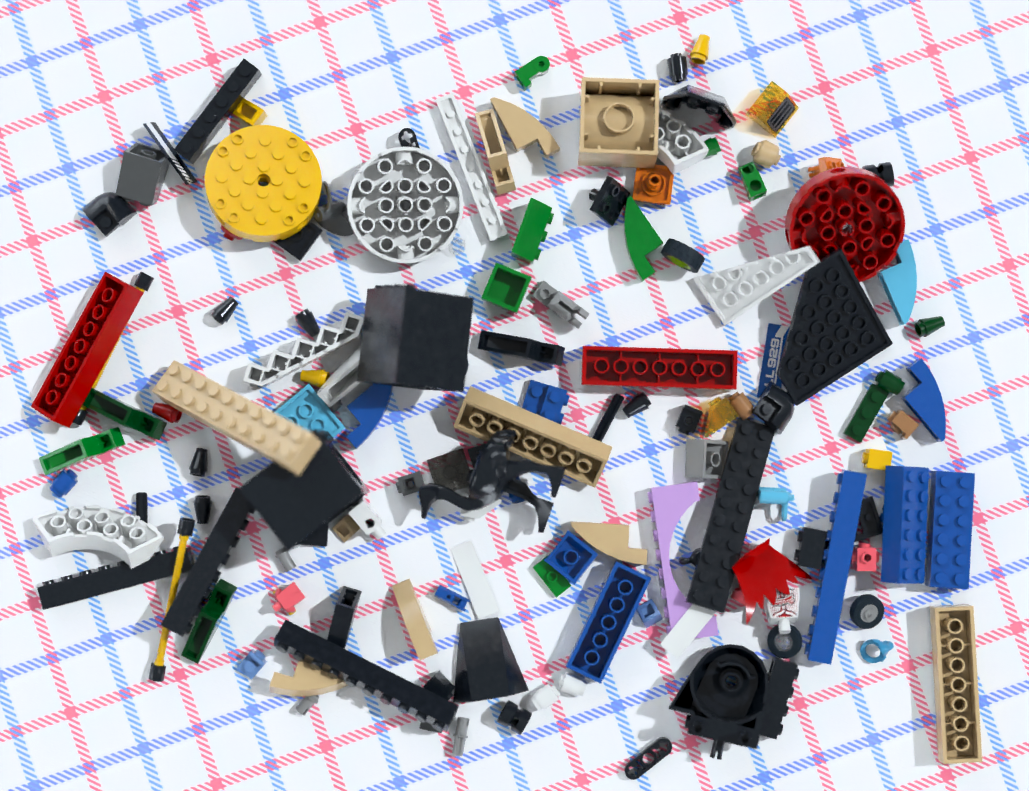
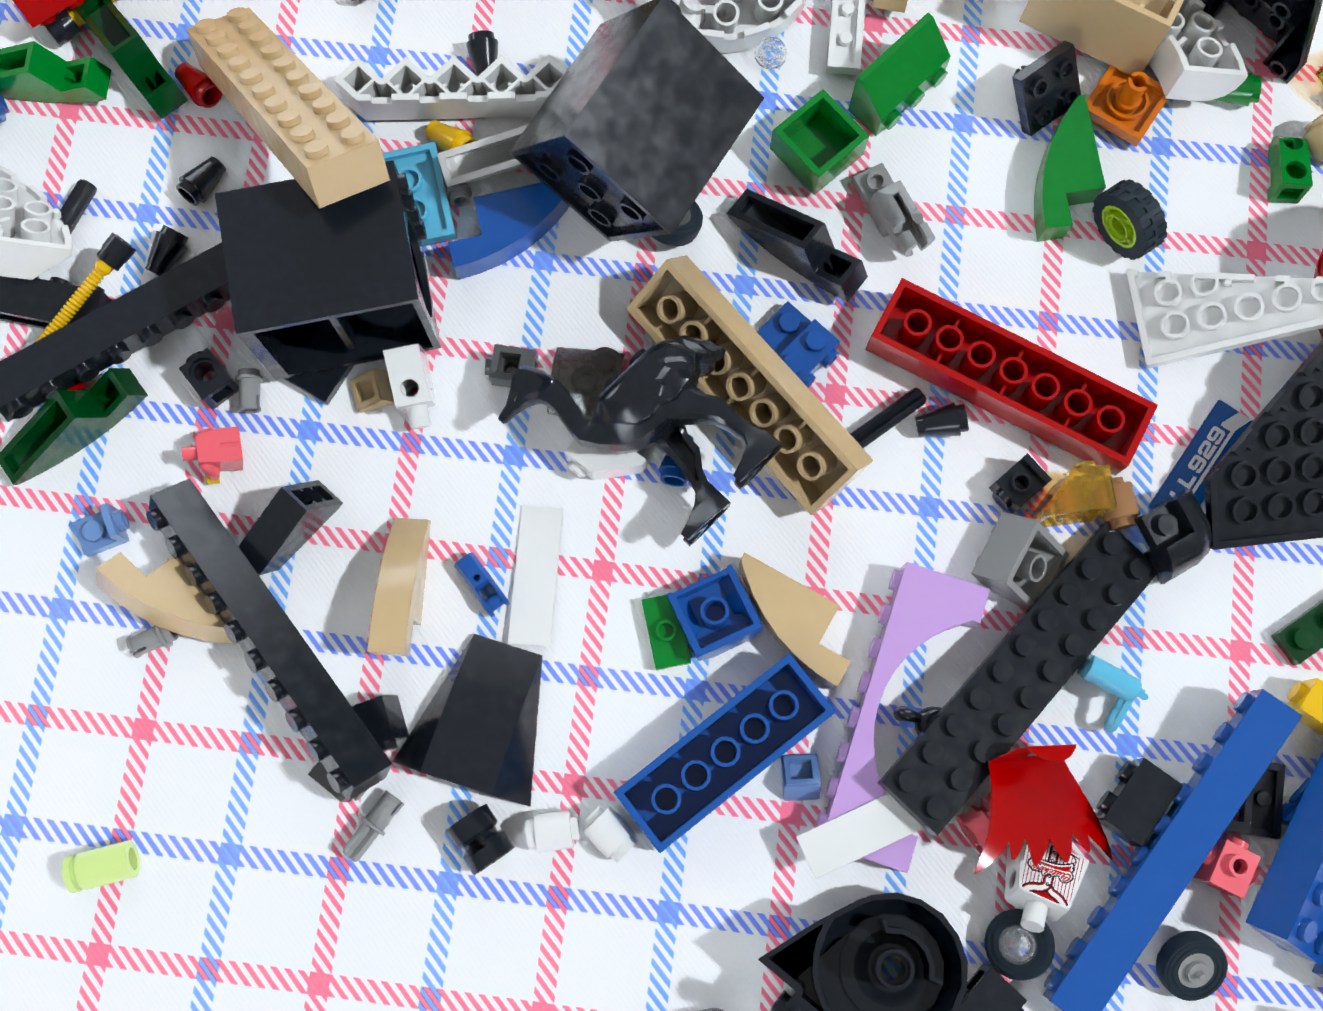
camera: 25 degrees right, 10 degrees down
none -> black brick [179,348,239,410]

